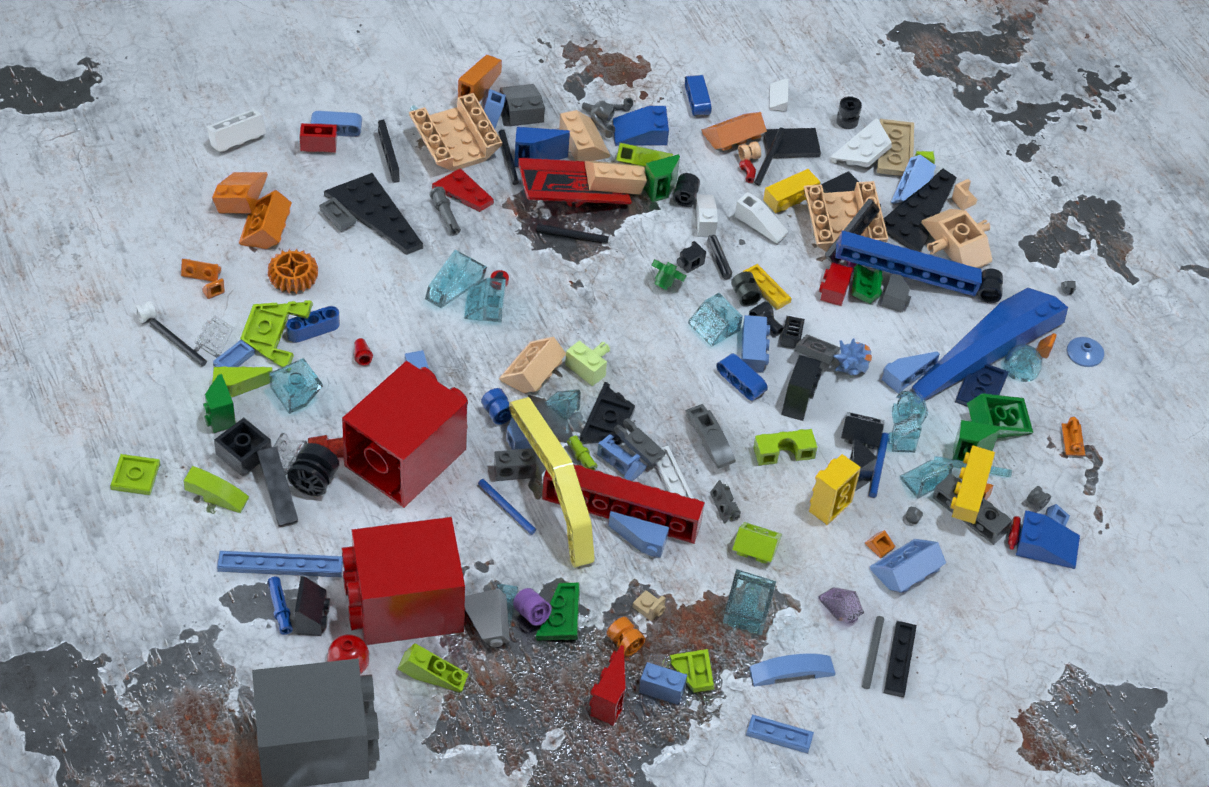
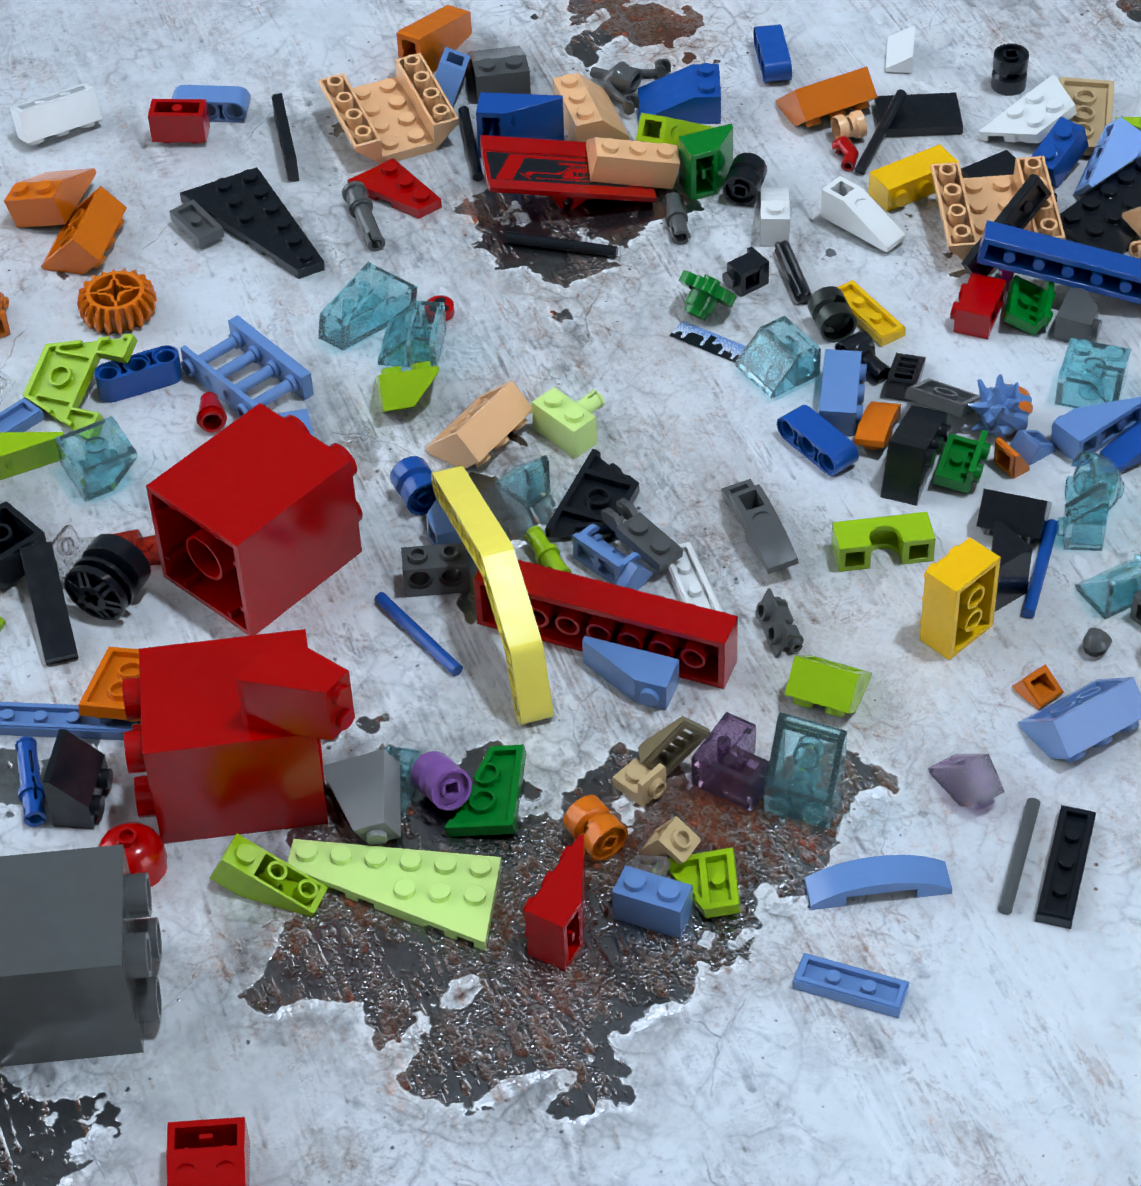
camera: 10 degrees right, 5 degrees down
none -> orange plate [78,647,141,722]
none -> medium blue fence [180,315,314,418]
none -> red slope [235,633,355,741]
none -> yellowish green wing [287,839,502,951]
none -> lime slope [375,361,439,413]
none -> dark tan slope [638,716,711,776]
none -> tan bracket [639,816,701,865]
none -> dark grey pin [663,192,691,245]
none -> sticker [669,321,754,365]
none -> clear purple brick [691,712,770,811]
none -> orange slope [854,401,901,450]
none -> green bracket [932,430,991,494]
none -> orange slope [993,437,1030,479]
none -> medium blue slope [1009,430,1057,465]
none -> blue brick [1031,117,1089,188]
none -> clear light blue slope [1055,338,1131,408]

